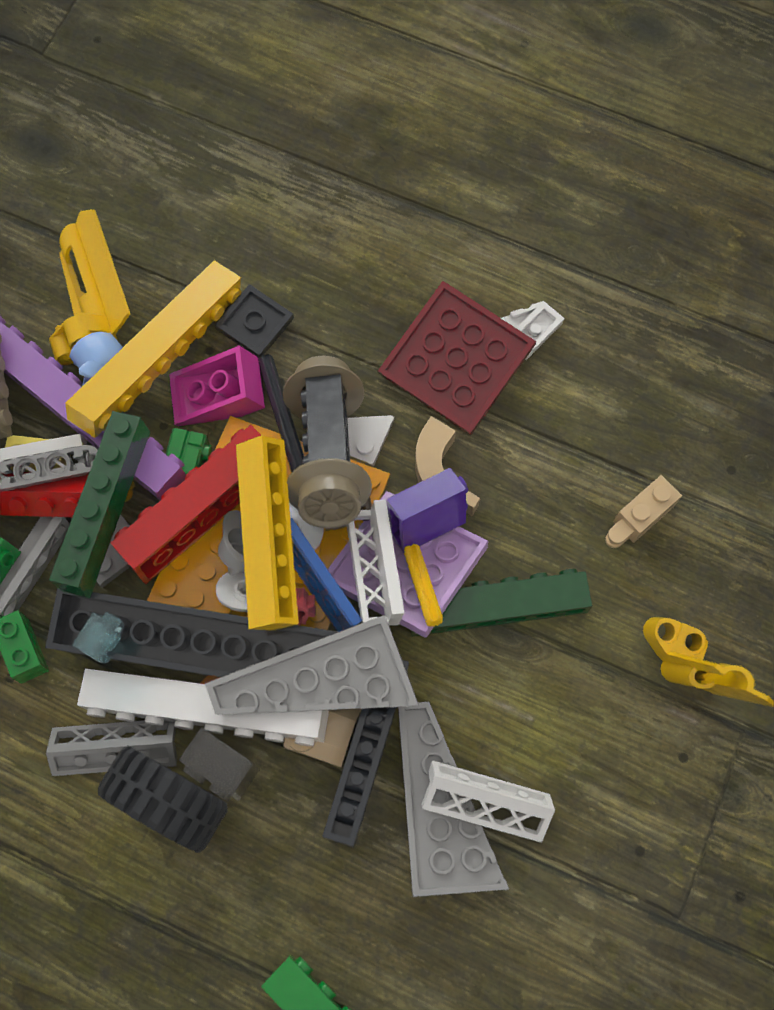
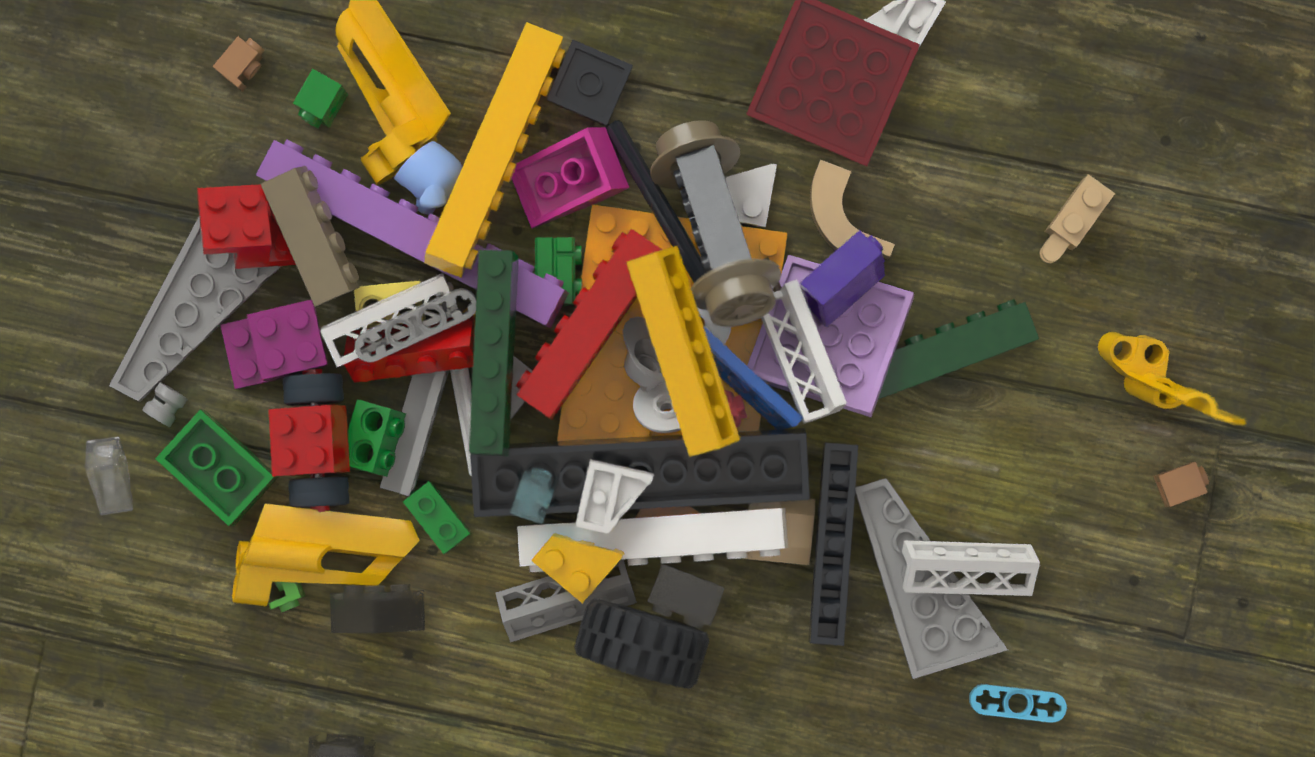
camera: 10 degrees left, 15 degrees up
light grey wing [205,615,419,714] -> none
yellow axle [404,544,443,627] -> none
none -> green brick [293,69,348,129]
none -> yellow wing [531,533,625,603]
none -> white wing [575,460,654,534]
none -> medium azure beam [969,684,1067,722]
none -> medium nougat brick [1153,462,1209,507]

